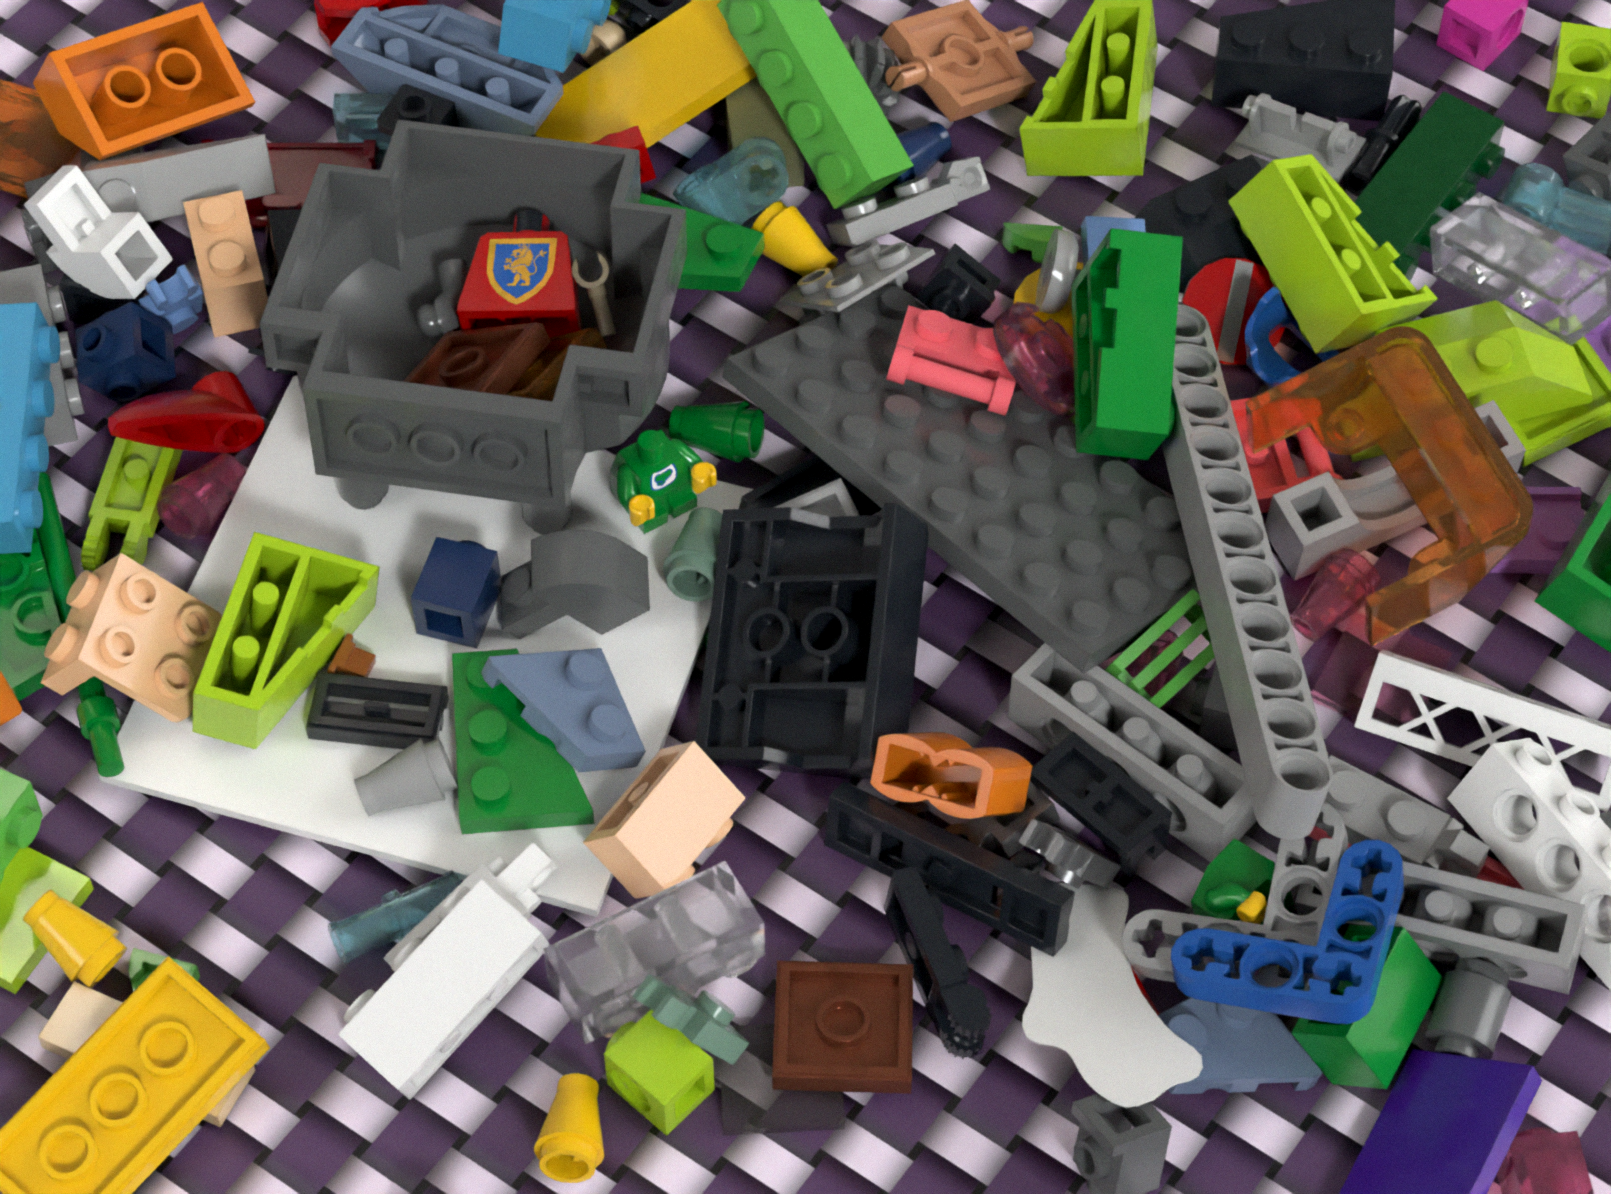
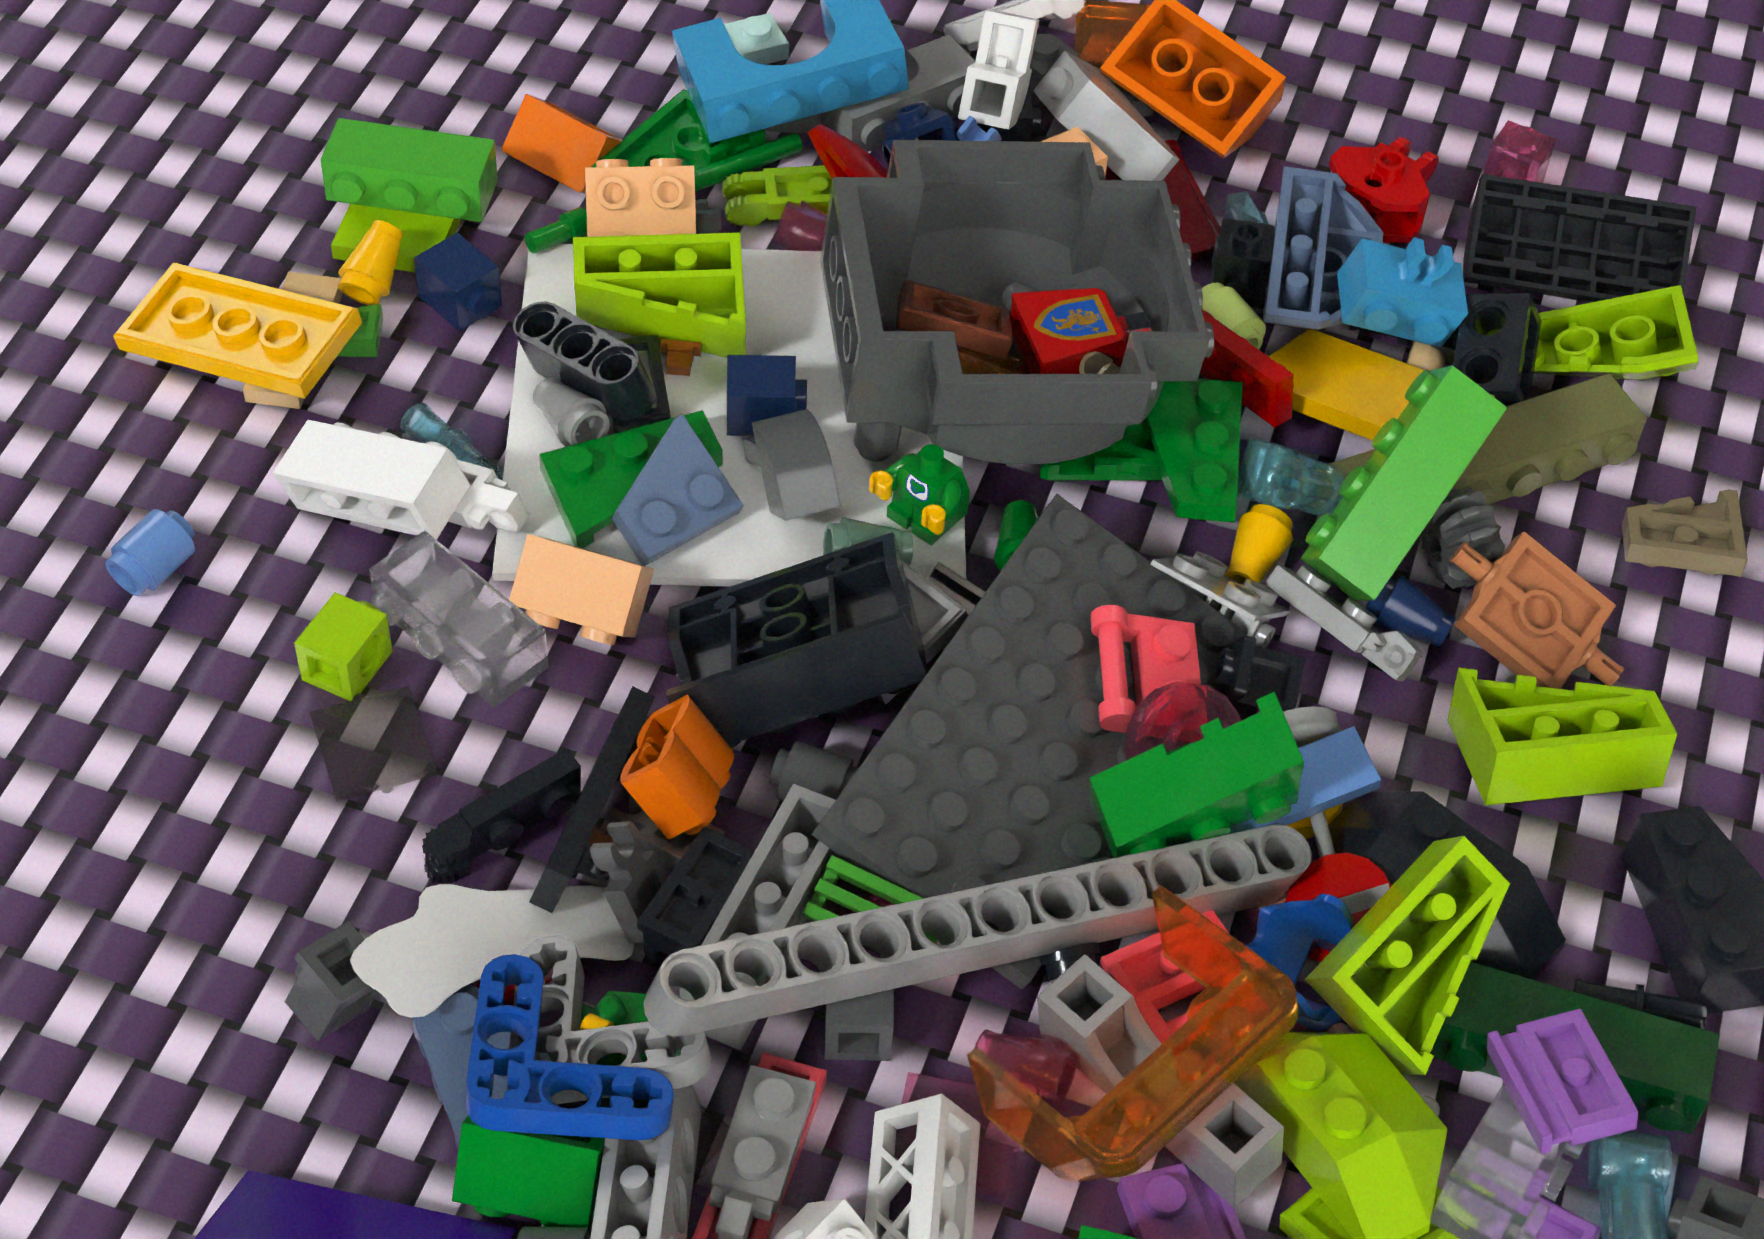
camera: 70 degrees right, 5 degrees down
yellow cone [534,1073,604,1183] -> none
sand green plate [632,974,750,1065] -> none
copper tile [772,960,913,1094] -> none
bright green tile [1002,222,1063,263] -> none
light grey hinge [1235,93,1366,183] -> none
none -> dark blue brick [414,232,502,331]
none -> black beam [513,301,656,420]
none -> dark grey brick [769,740,858,801]
none -> medium lavender plate [1487,1009,1638,1154]

